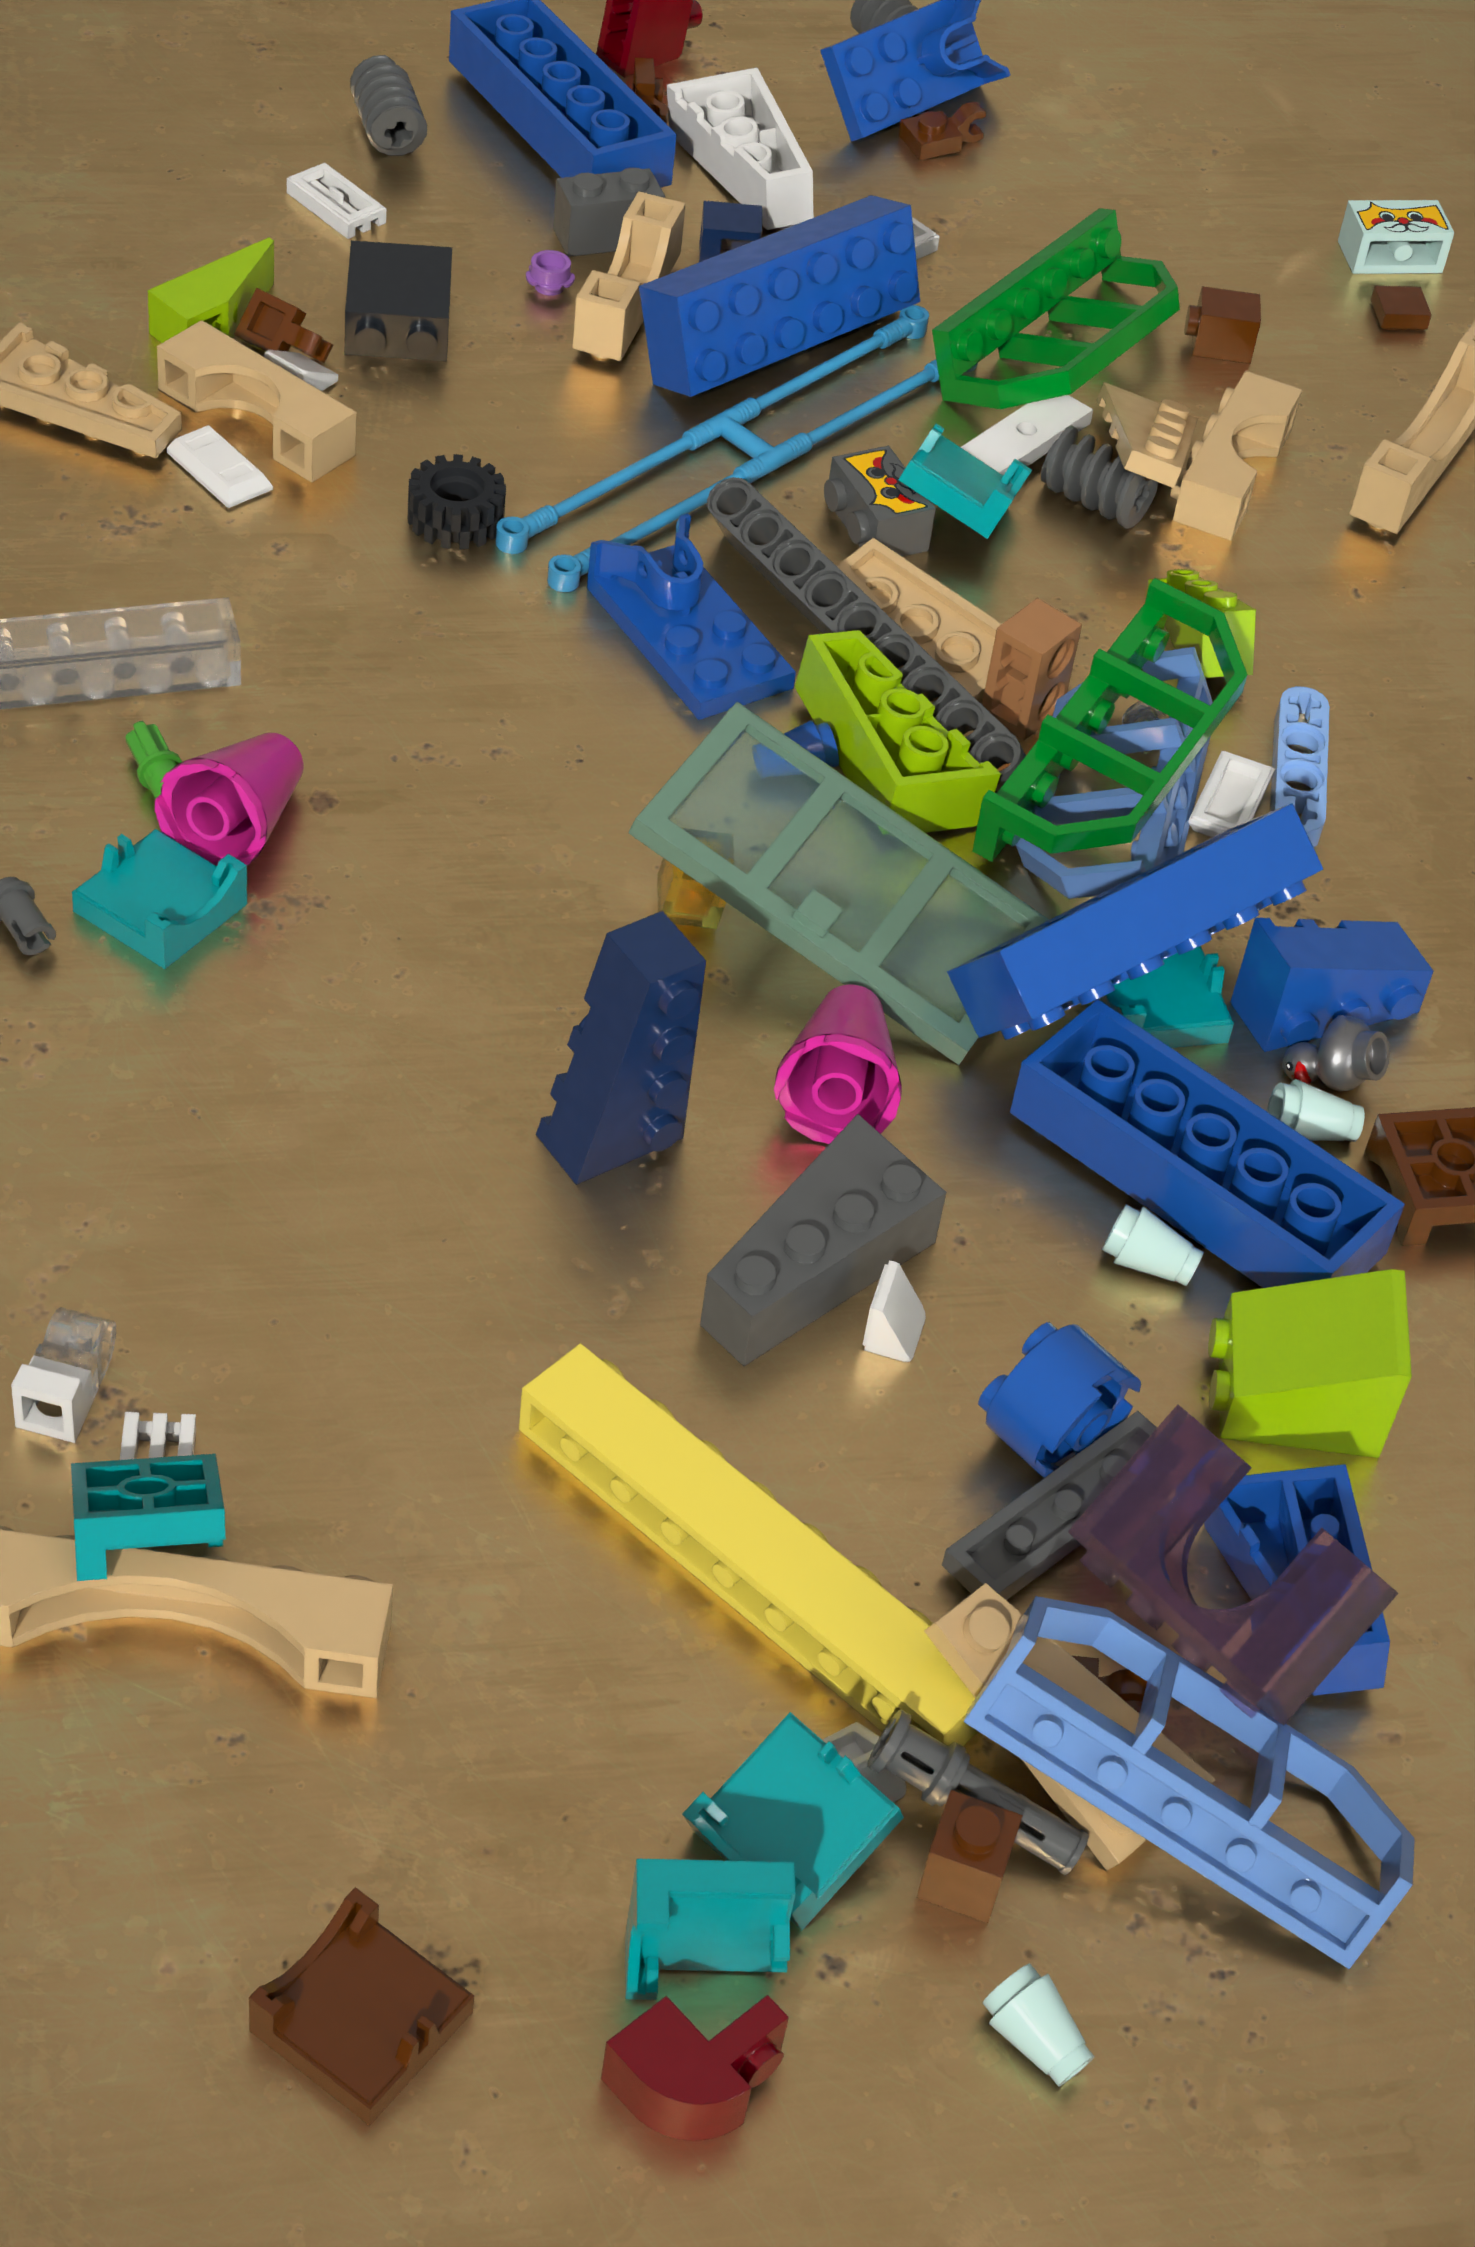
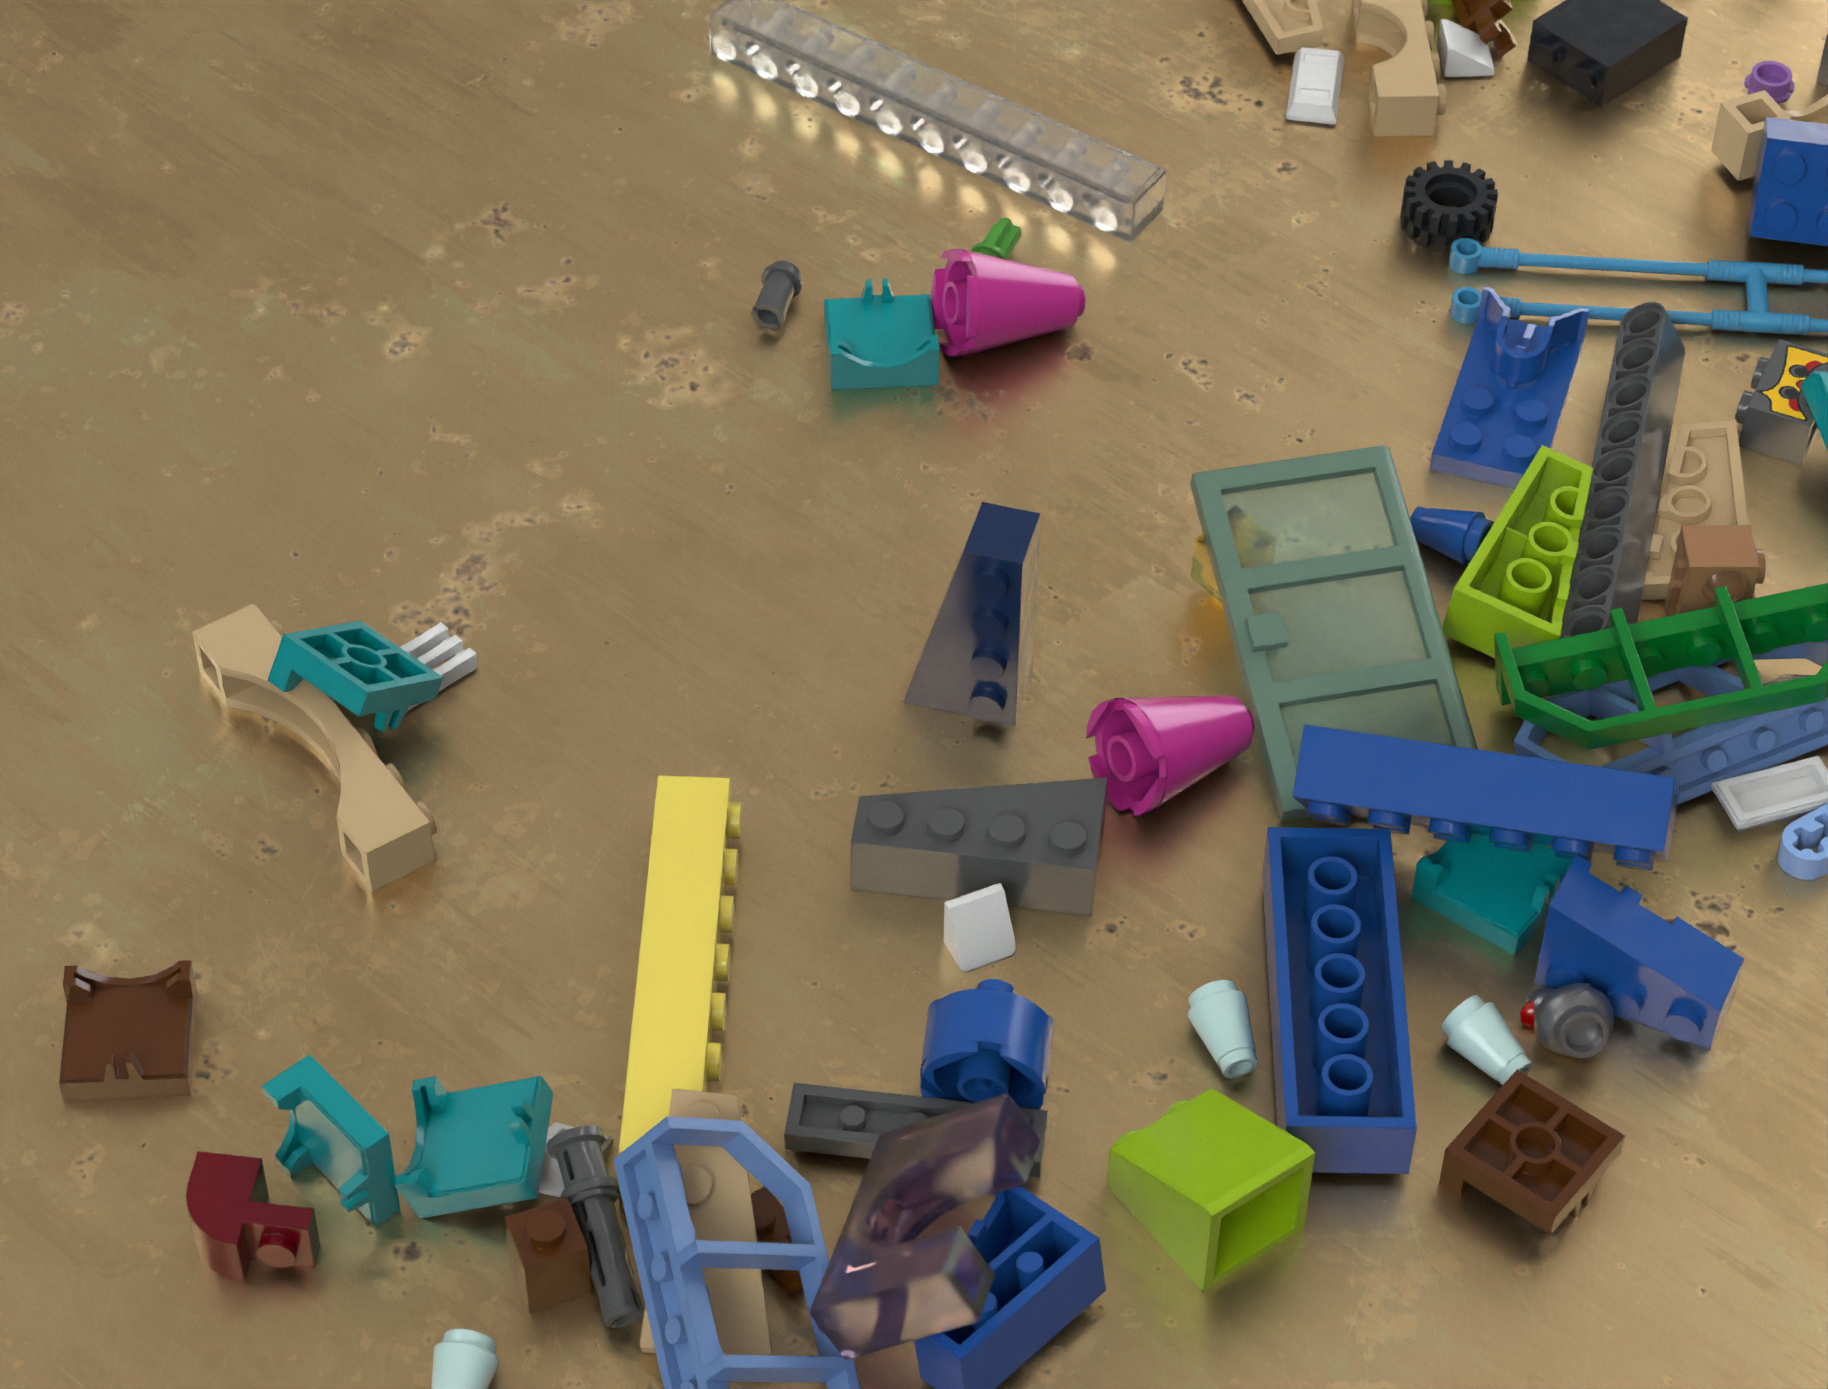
camera: 55 degrees right, 0 degrees up
leg [11,1307,116,1443] -> none

